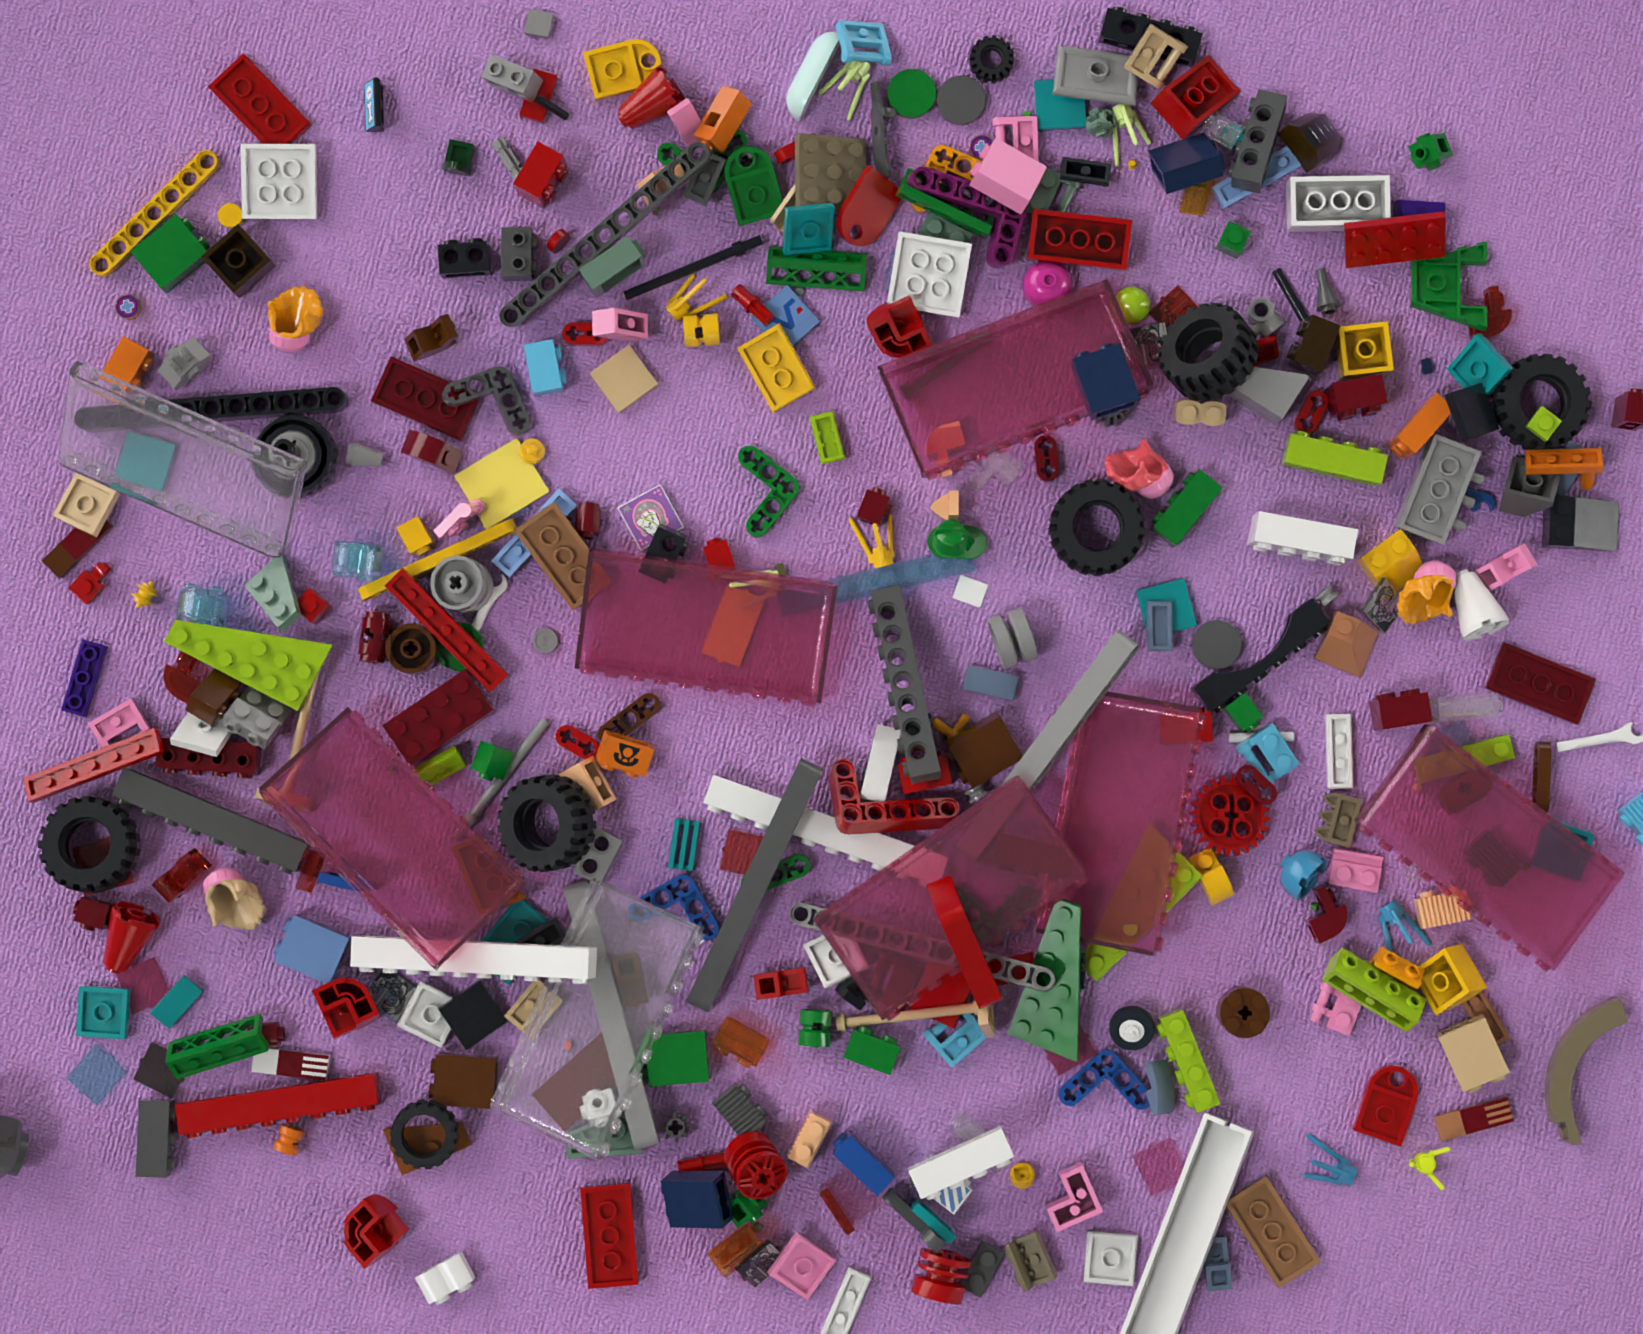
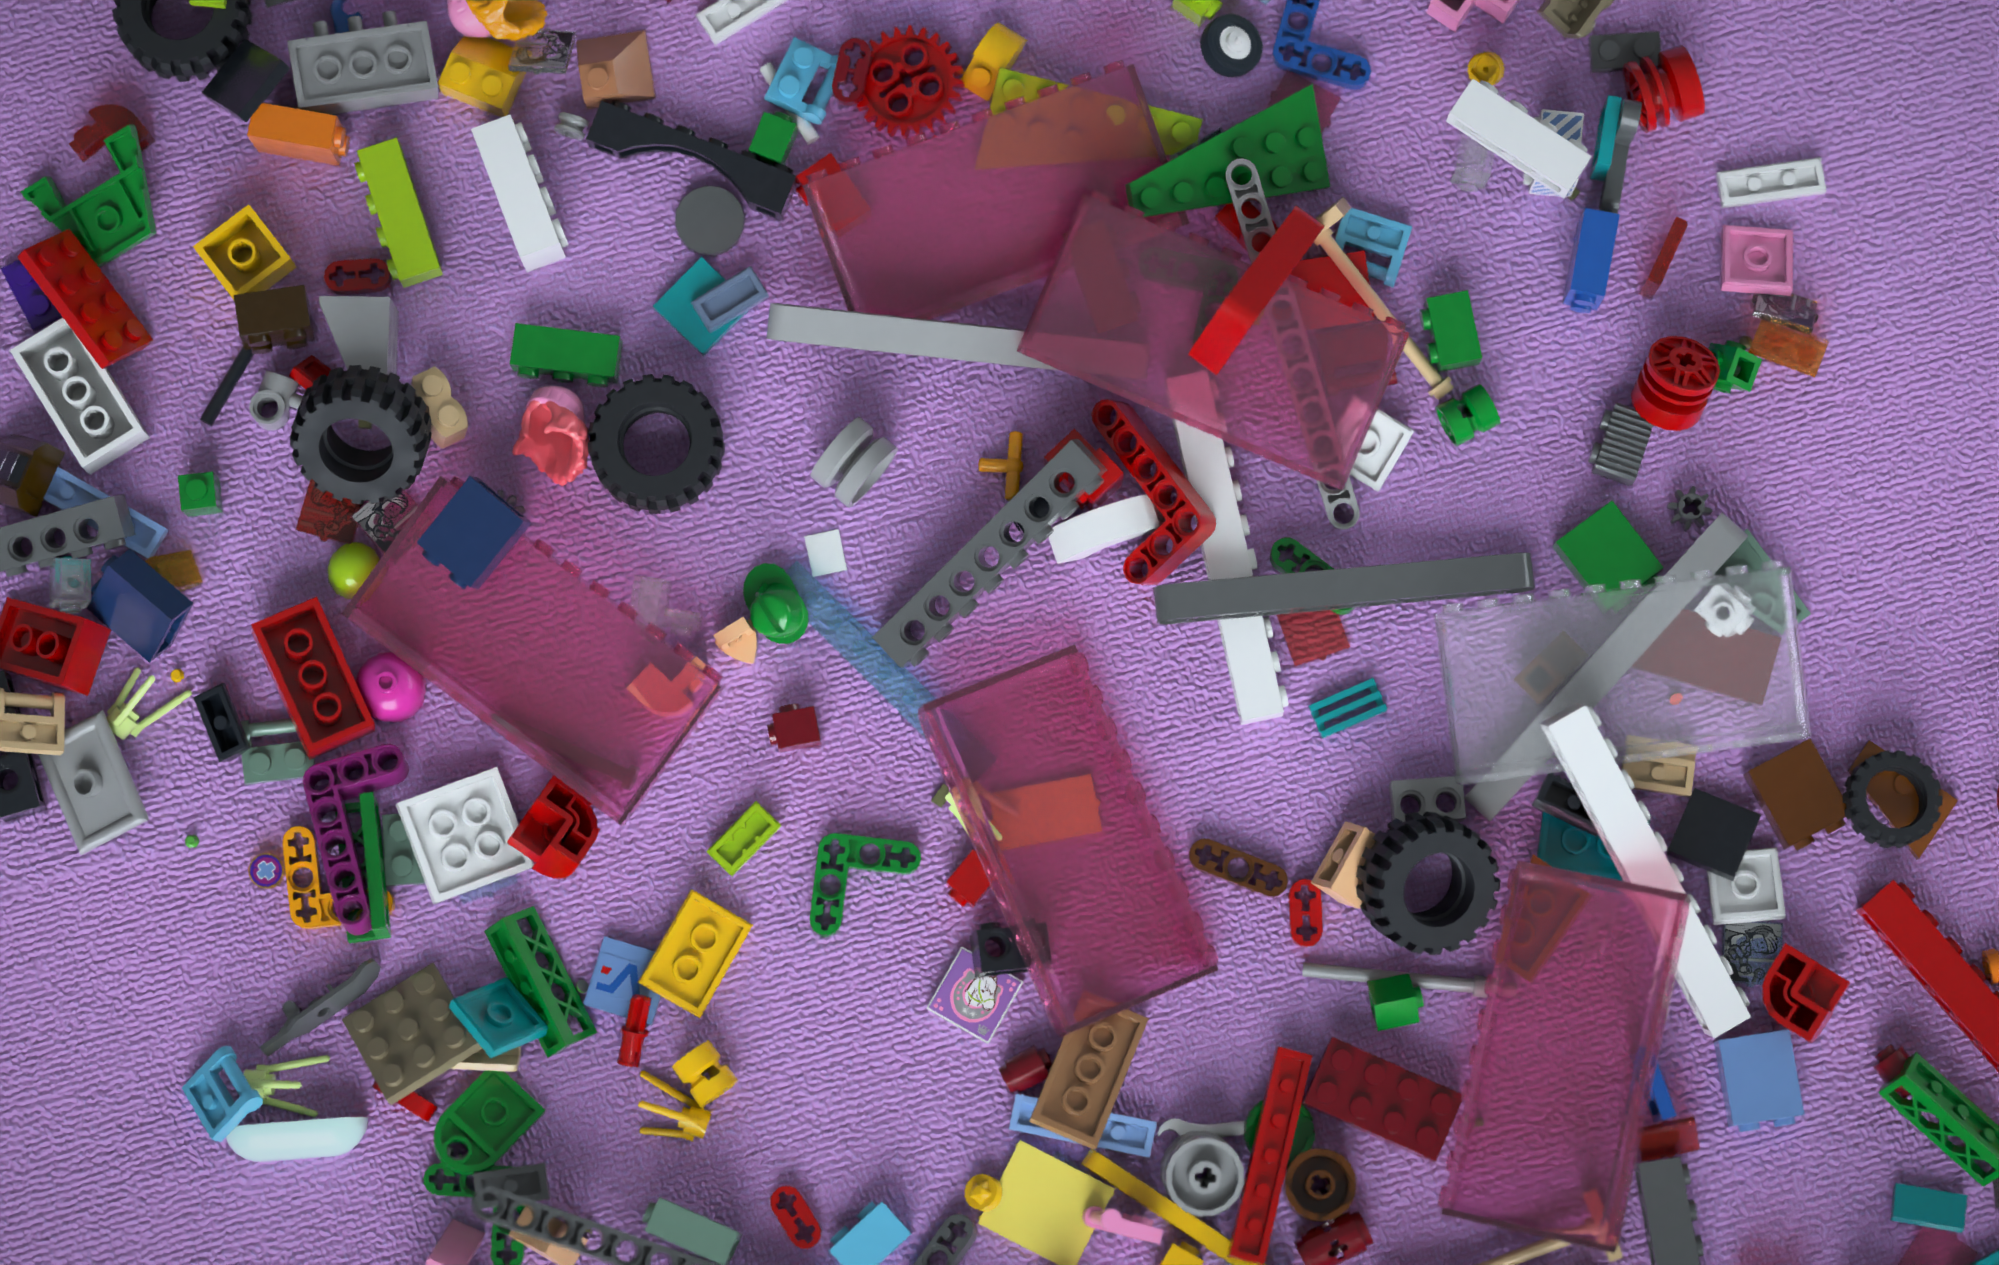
camera: 120 degrees left, 5 degrees down
tan hair [203,867,267,931] -> none
tile [251,1048,330,1081] -> none
lime plate [411,745,467,790] -> none
light grey piece [533,628,558,653] -> none
red plate [580,1183,639,1289] -> none
tan tile [589,345,658,414] -> none
bright pink brick [592,308,648,342] -> none
orange brick [595,730,655,778] -> none
black bar [623,235,763,300] -> none
blue beam [629,874,719,940] -> none
dark blue brick [660,1171,734,1228] -> none
red axle [677,1153,726,1171] -> none
orange brick [693,86,752,153] -> none
clear orange brick [712,1015,771,1068] -> none
red brick [753,967,809,1000] -> none
light nougat brick [787,1110,832,1168] -> none
black tile [835,976,870,1011] -> none
red tile [836,165,902,247] -> none
yellow plant [849,514,895,569] -> none
green tile [887,69,936,119] -> none
dark grey tile [936,75,986,126] -> none
reddish brown brick [944,711,1023,788] -> none
sand blue slope [962,665,1020,701] -> none
light grey bush [964,782,989,804] -> none
black tyre [969,35,1014,84] -> none
bright pink brick [969,137,1047,214] -> none
bright pink plate [992,116,1039,162] -> none
teal tile [1033,80,1086,131] -> none
dark red beam [1034,435,1059,483] -> none
sand green gear [1086,107,1116,139] -> none
dark grey cone [1316,268,1341,315] -> none
dark red brick [1325,374,1388,421] -> none
dark blue piece [1421,358,1433,375] -> none
teal tile [1447,333,1513,398] -> none

